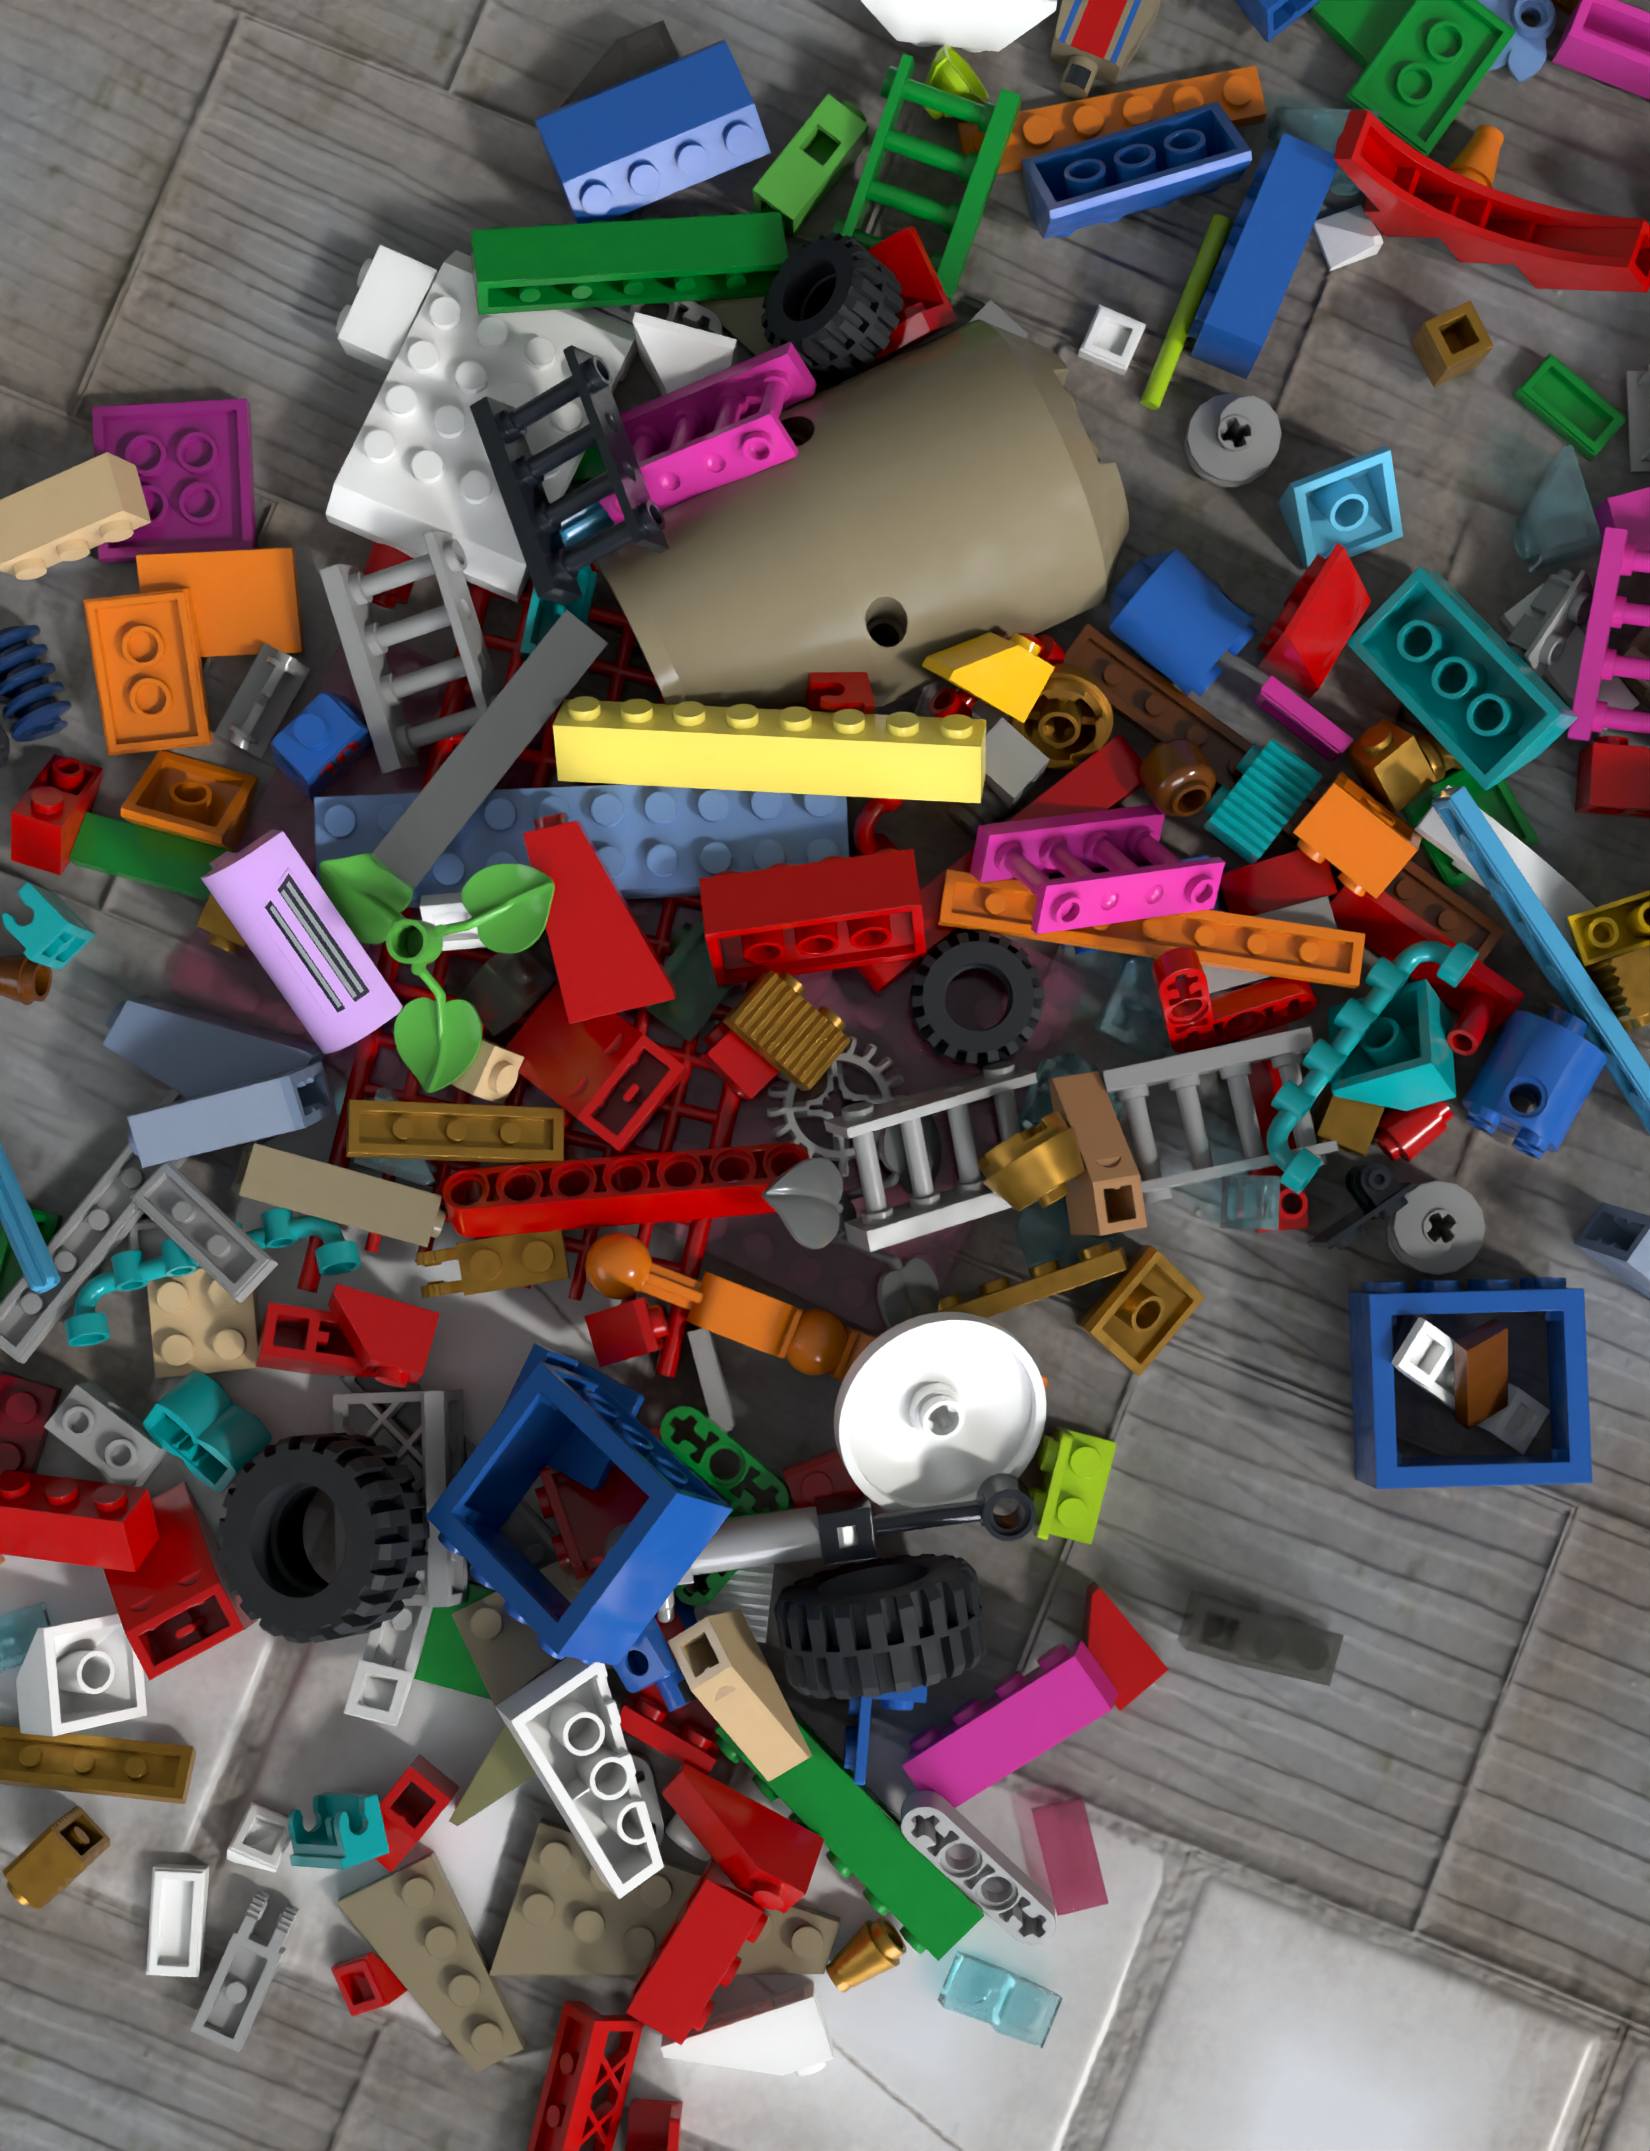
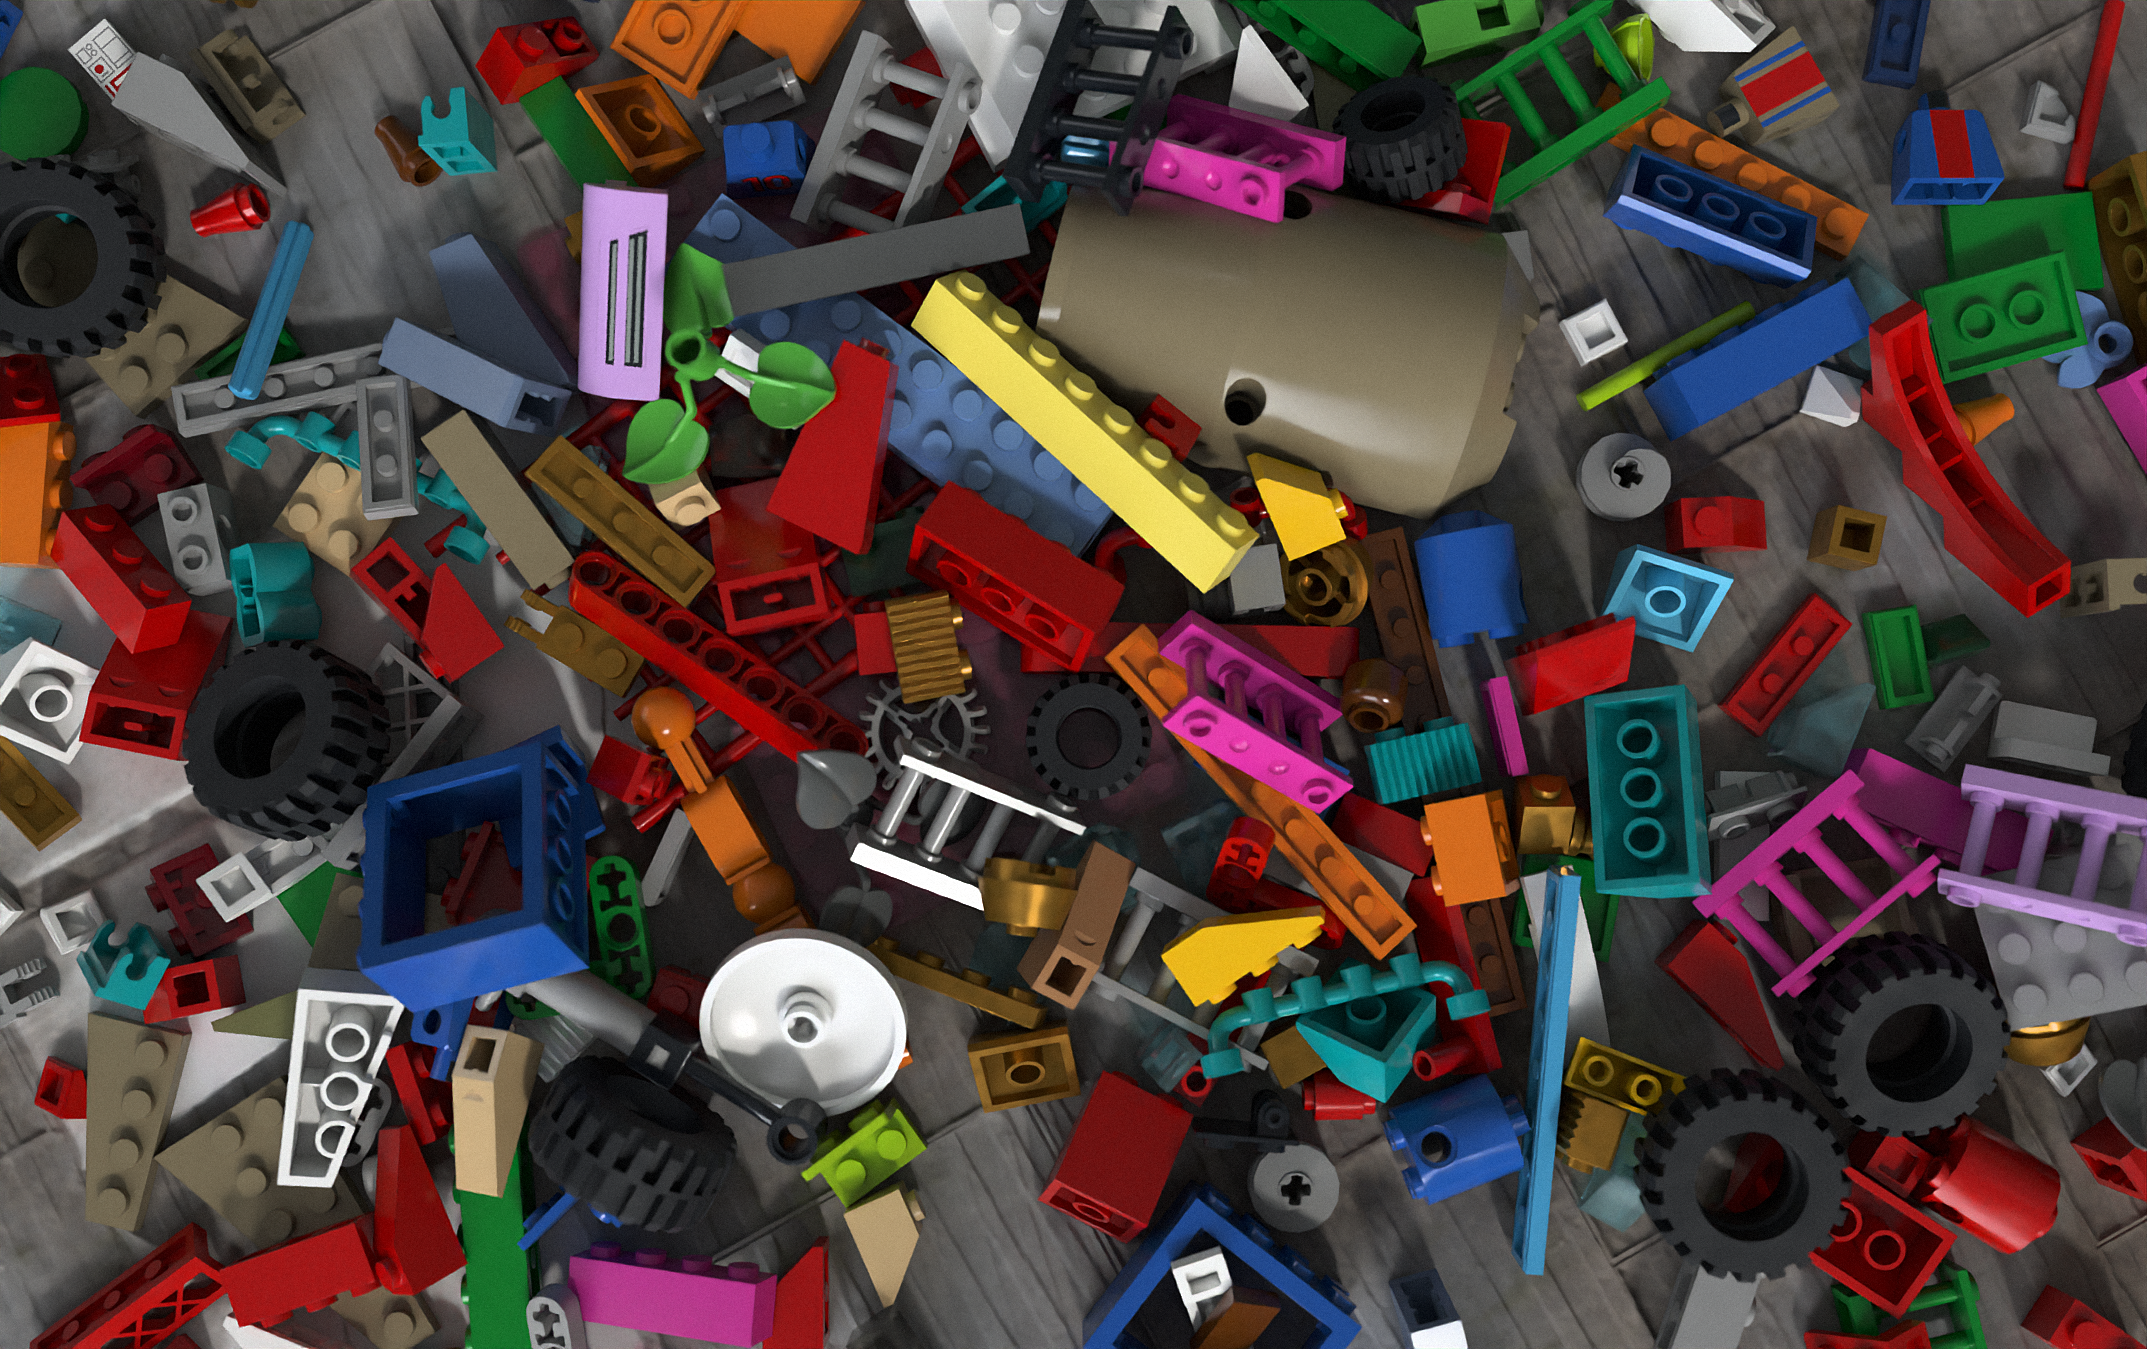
camera: 45 degrees right, 0 degrees up
none -> dark red bracket [144,843,254,963]
none -> tan slope [843,1180,926,1308]
none -> red slope [1038,1070,1194,1244]
none -> yellow slope [1161,906,1325,1007]
none -> red slope [1664,496,1767,555]
none -> red tile [1717,593,1853,737]
none -> clear green slope [1920,614,1990,669]

